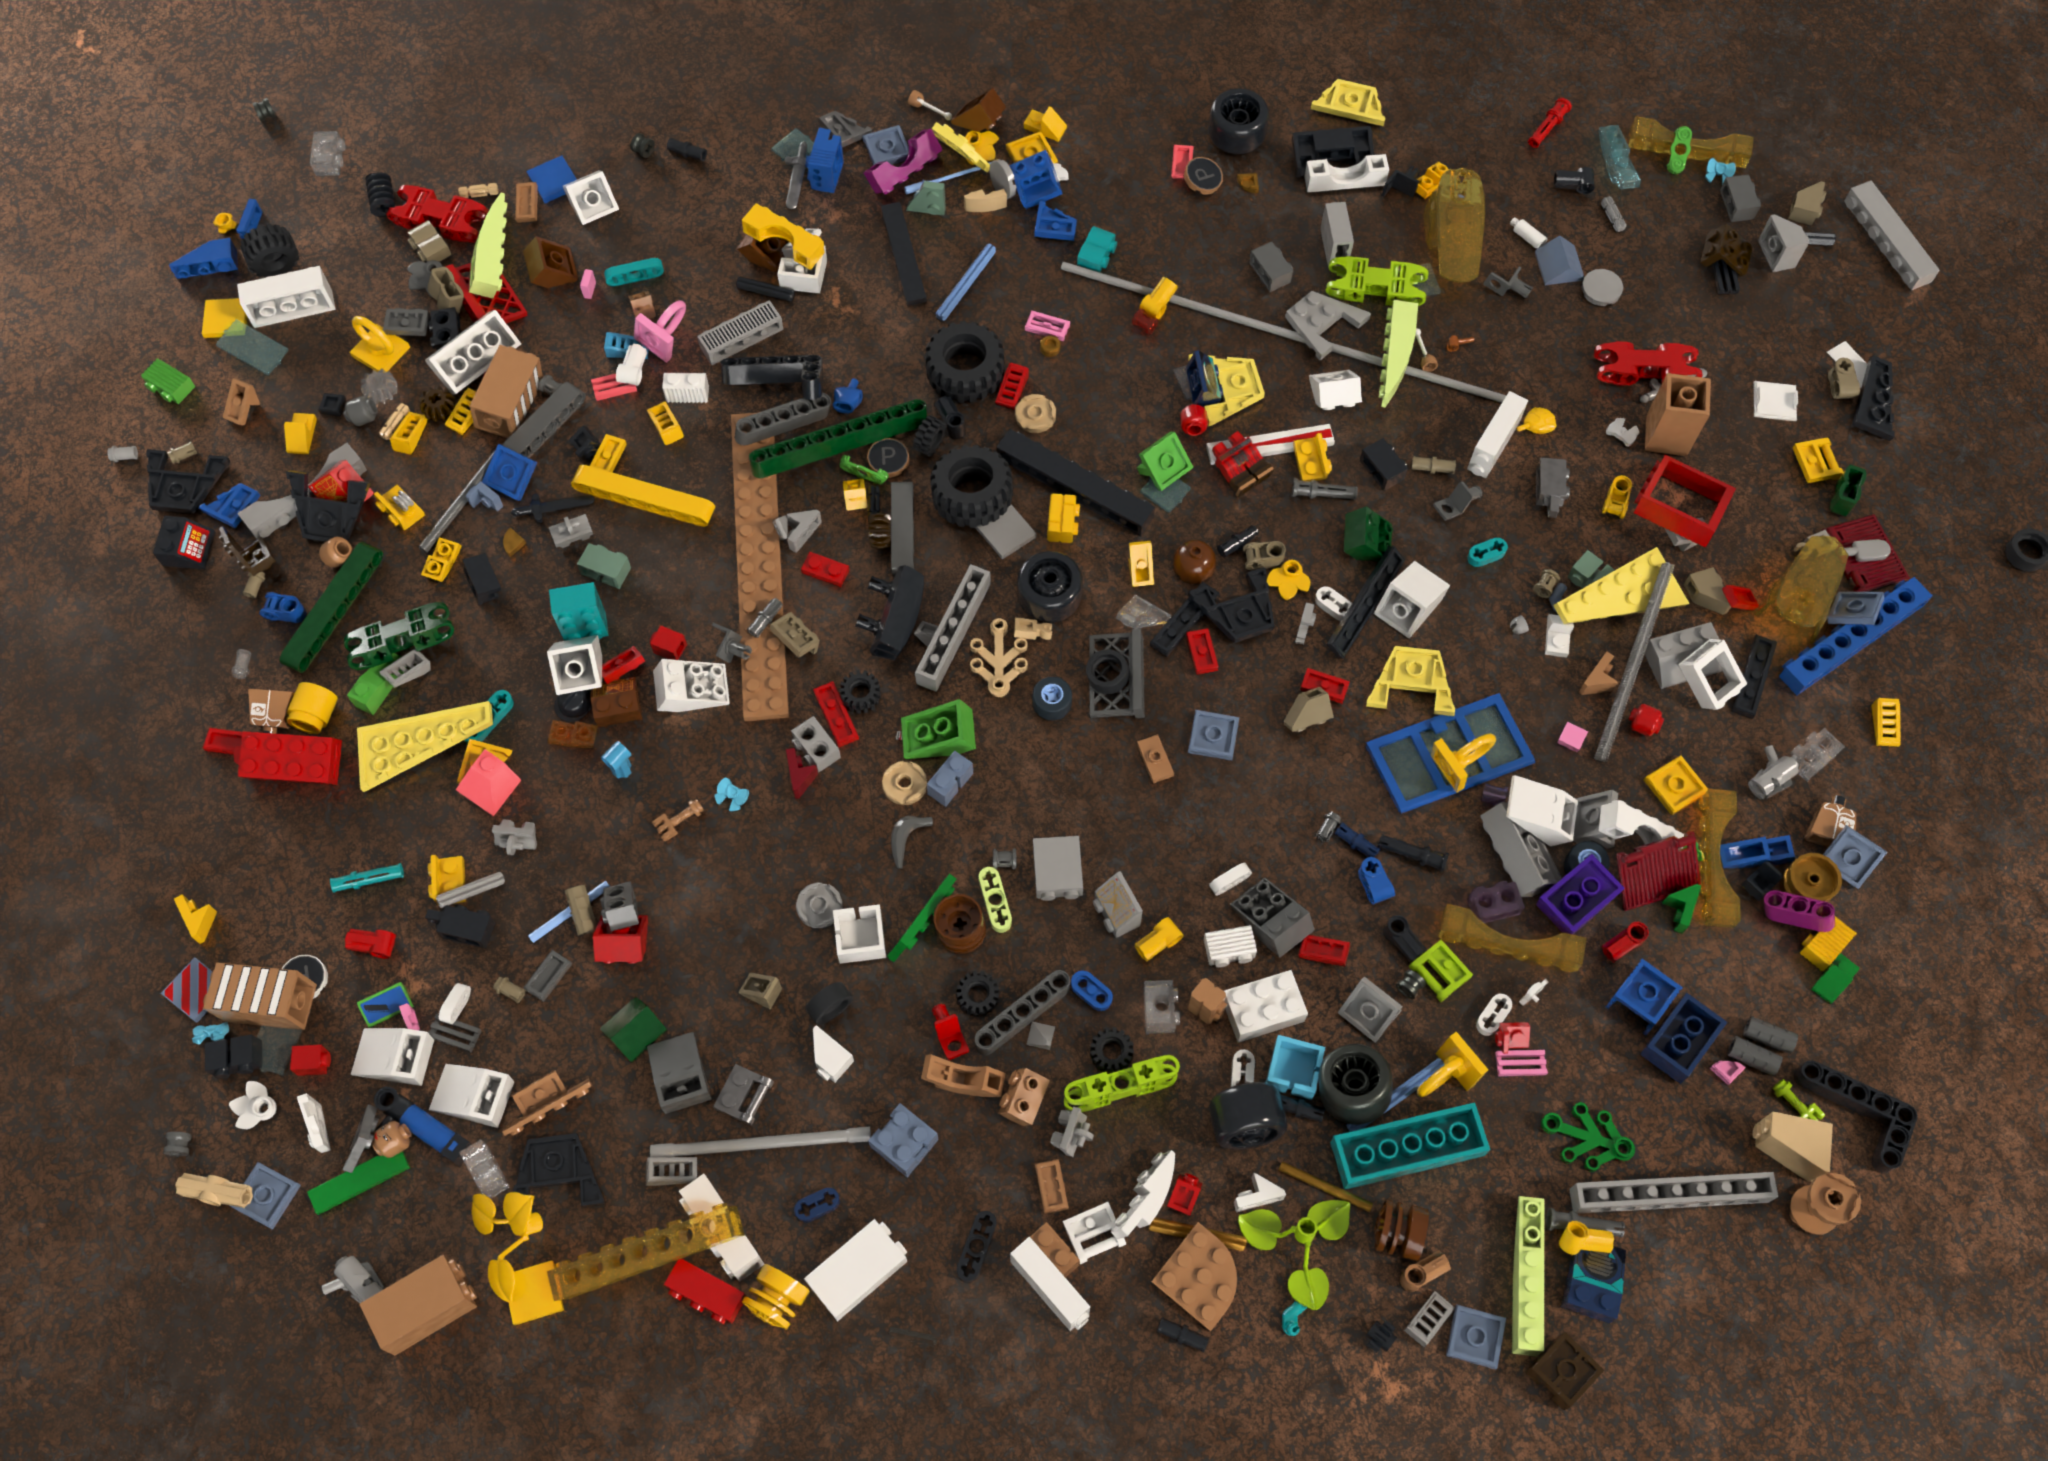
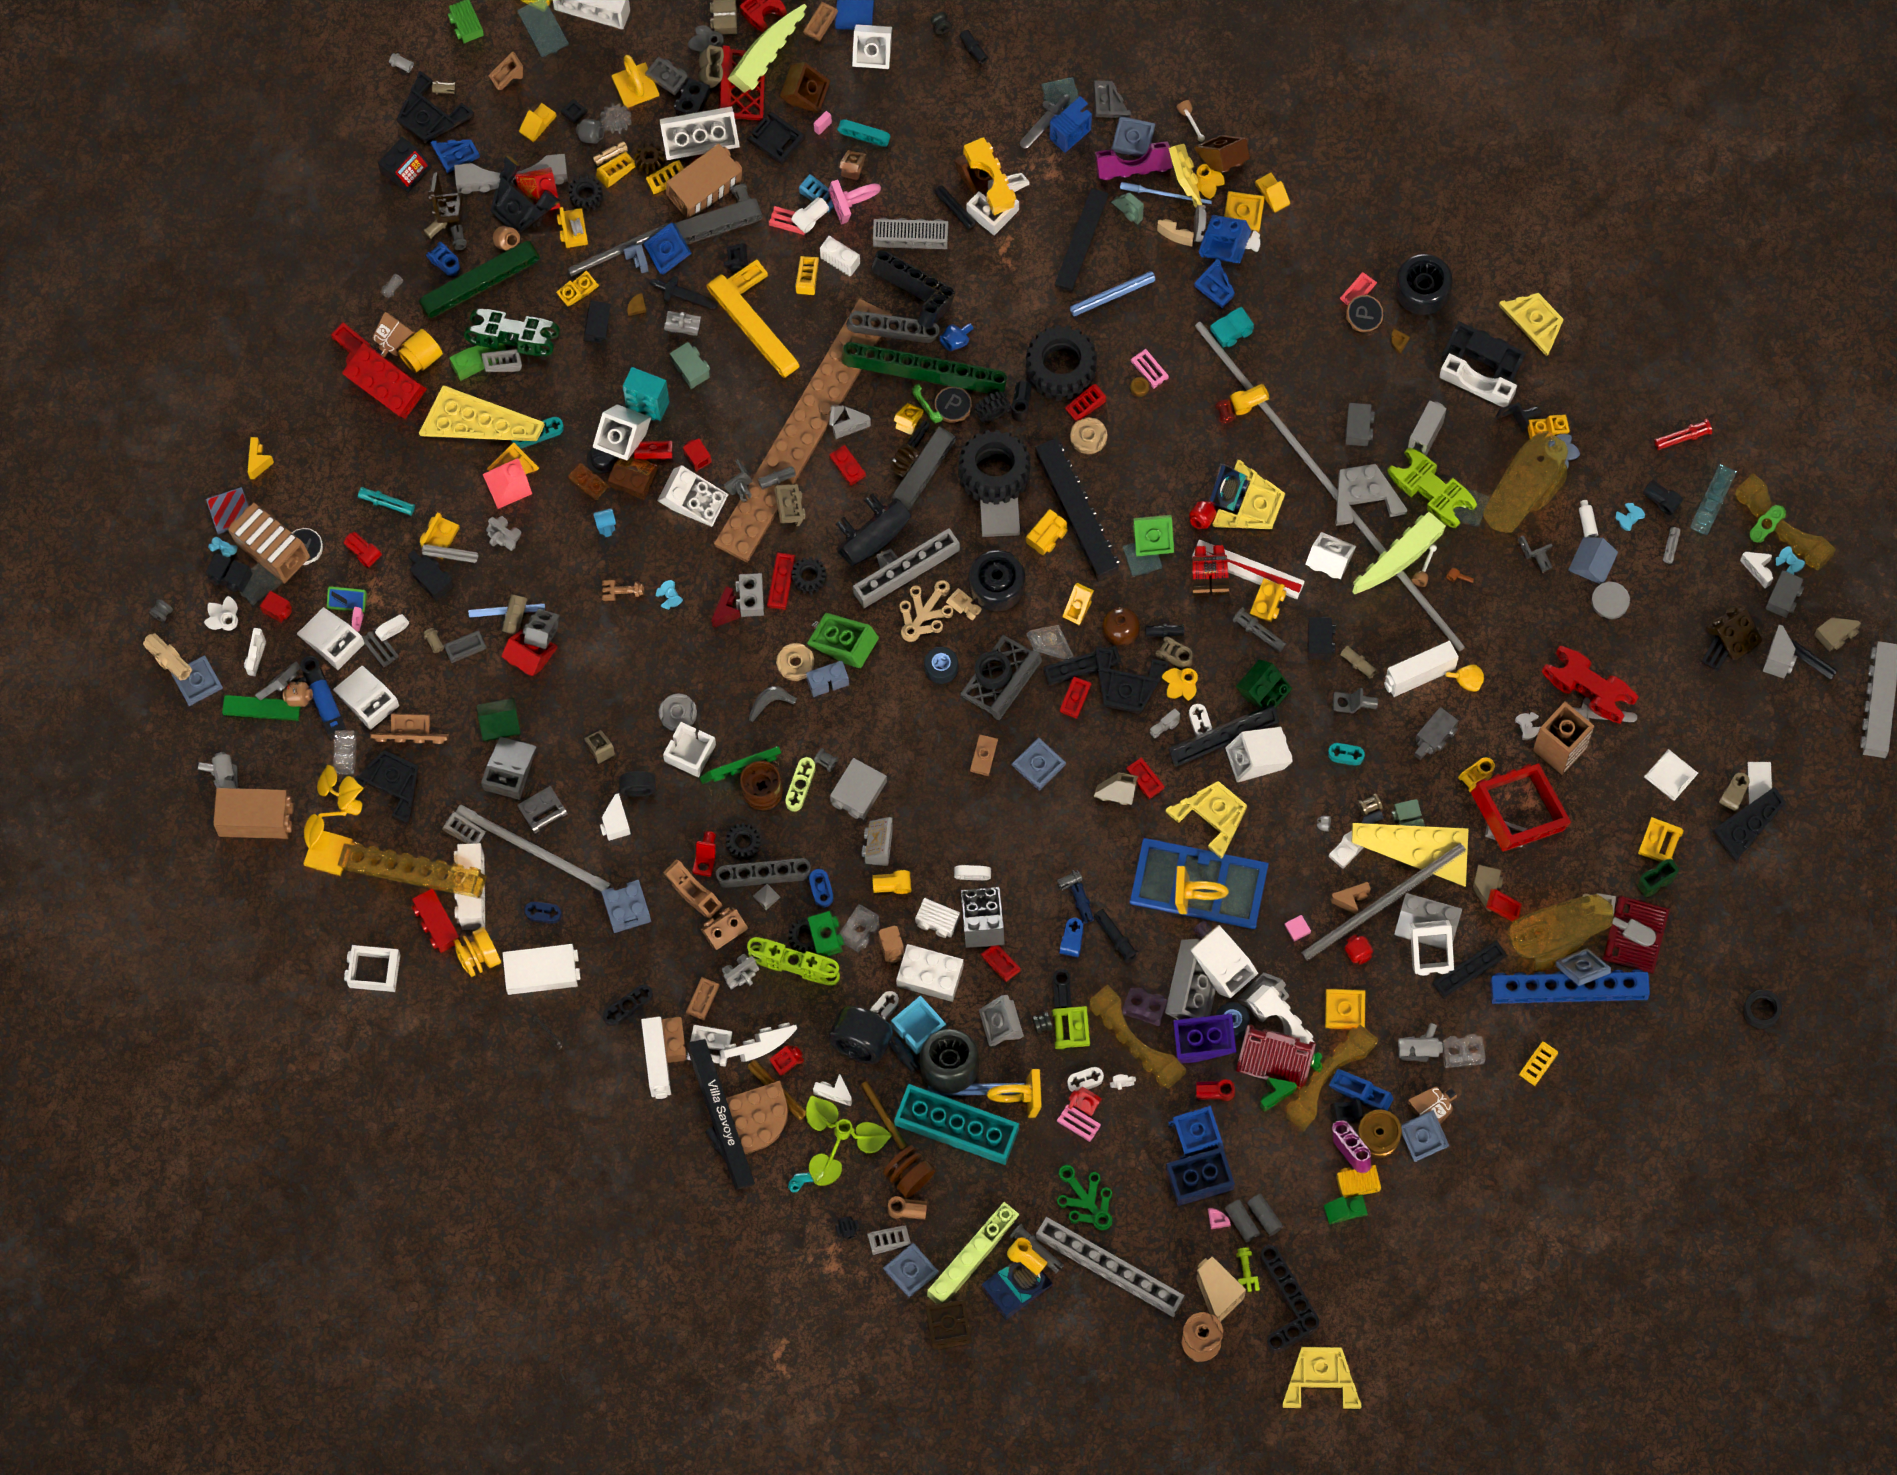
camera: 35 degrees right, 5 degrees up
none -> white window [344,945,400,992]
none -> dark grey pin [451,225,467,250]
none -> black tyre [569,175,603,211]
none -> black tile [686,1039,755,1190]
none -> black container [747,111,805,165]
none -> green brick [808,911,844,957]
none -> light yellow wing [1283,1347,1361,1409]
none -> medium azure piece [1616,503,1645,531]
none -> white slope [1740,552,1773,588]

